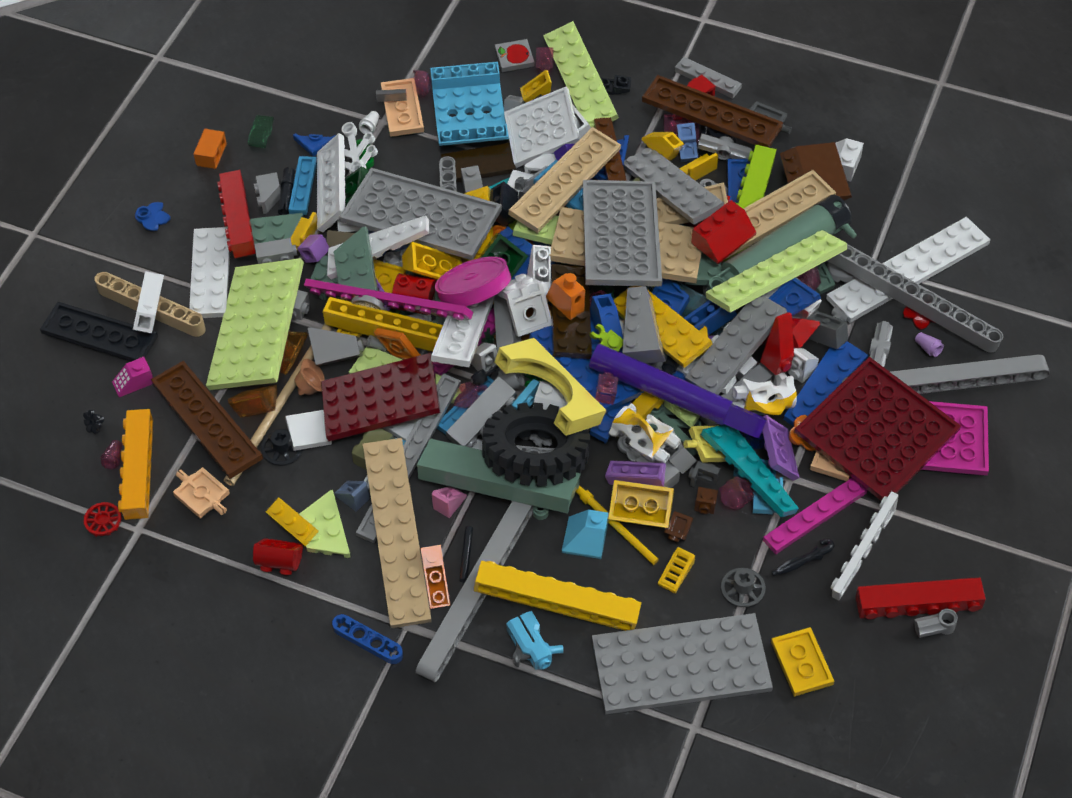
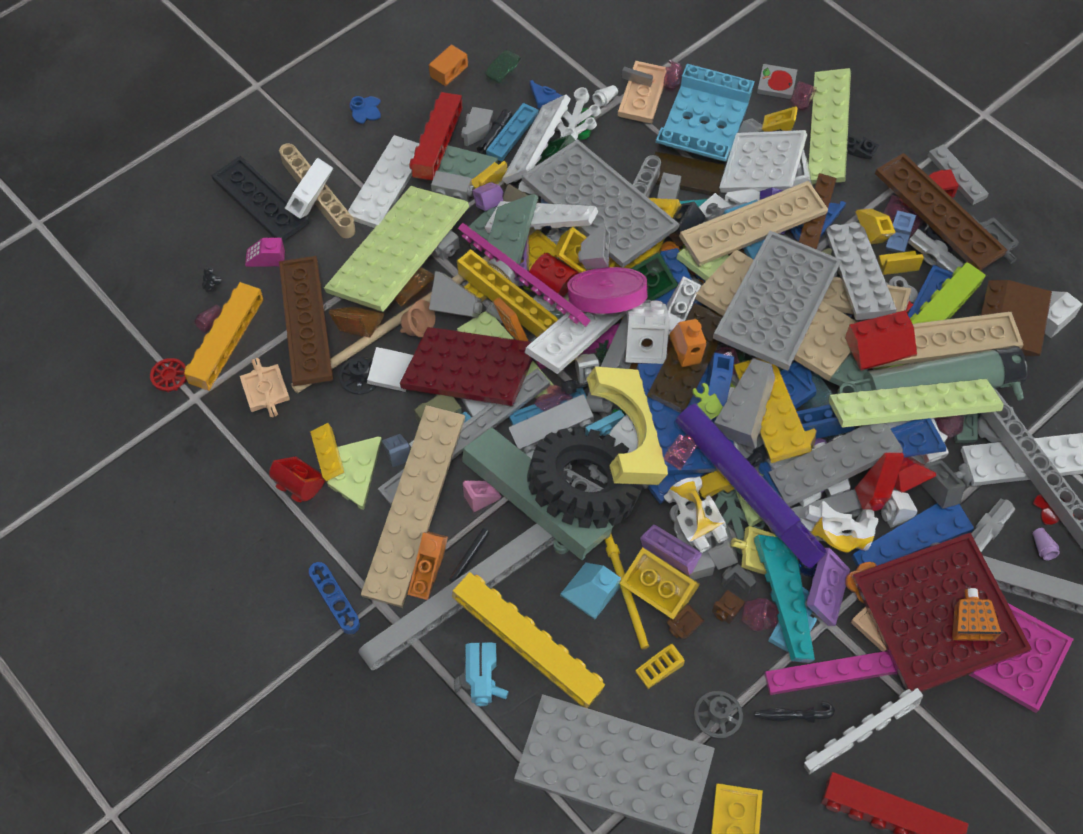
camera: 25 degrees right, 5 degrees up
none -> light grey slope [578,224,610,270]
none -> orange torso [952,588,1001,641]

